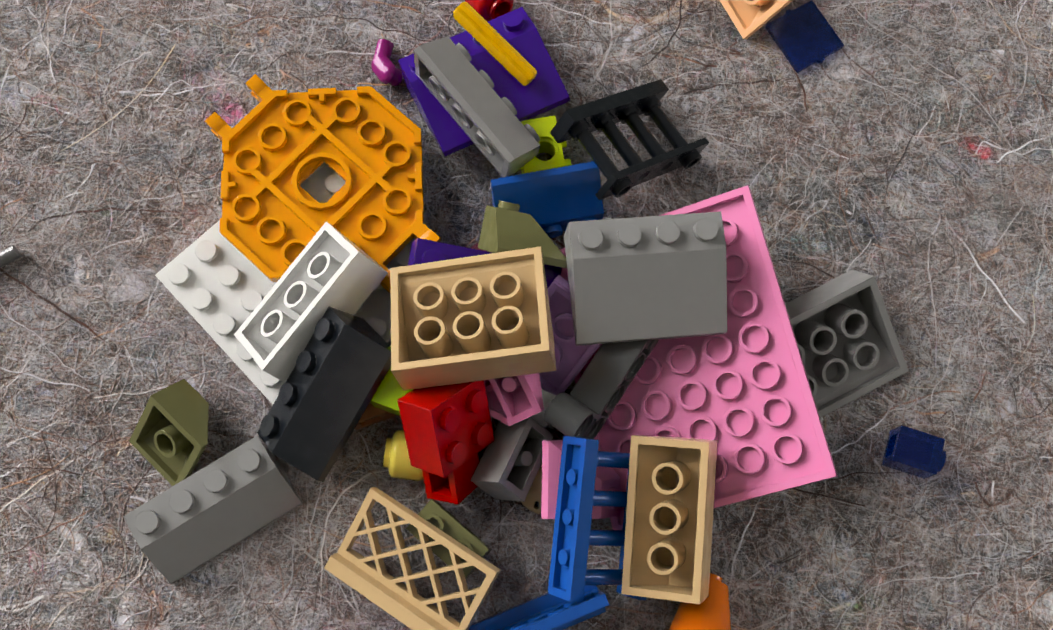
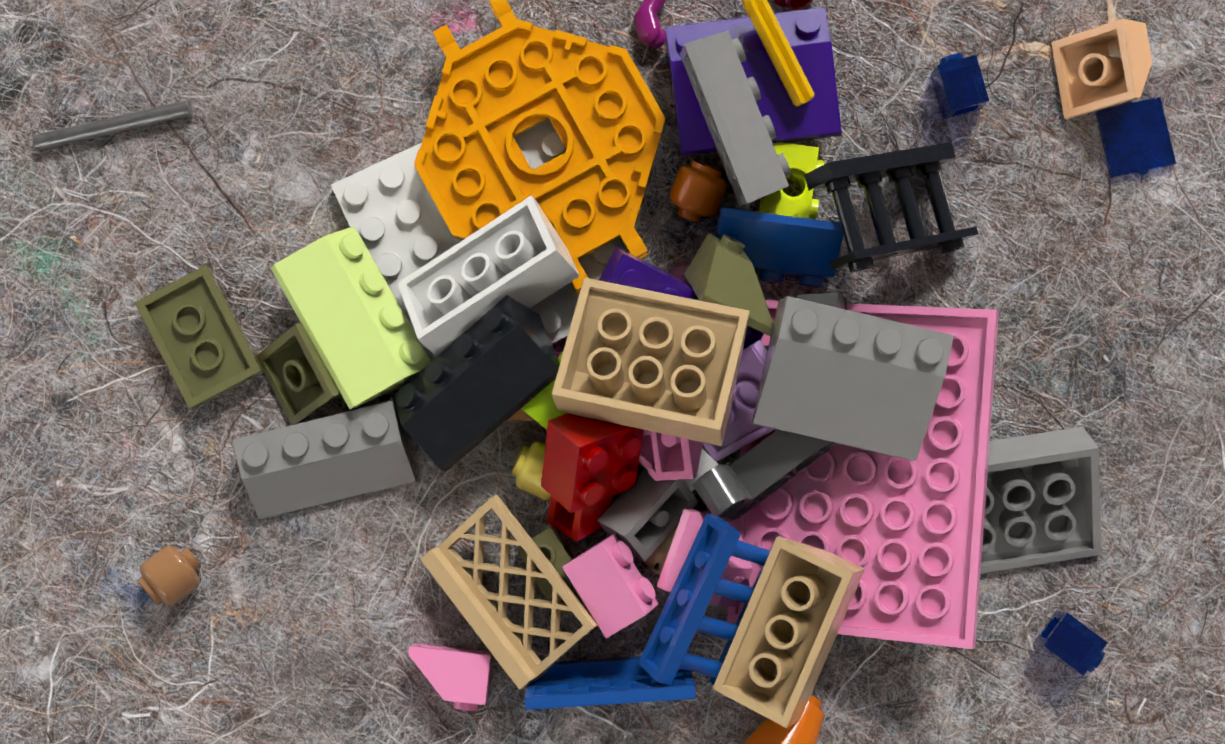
camera: 20 degrees right, 10 degrees up
none -> olive plate [134,265,264,409]
none -> yellowish green slope [270,226,431,409]
none -> bright pink slope [562,534,659,638]
none -> orange head [669,160,727,222]
none -> clear blue brick [930,53,989,120]

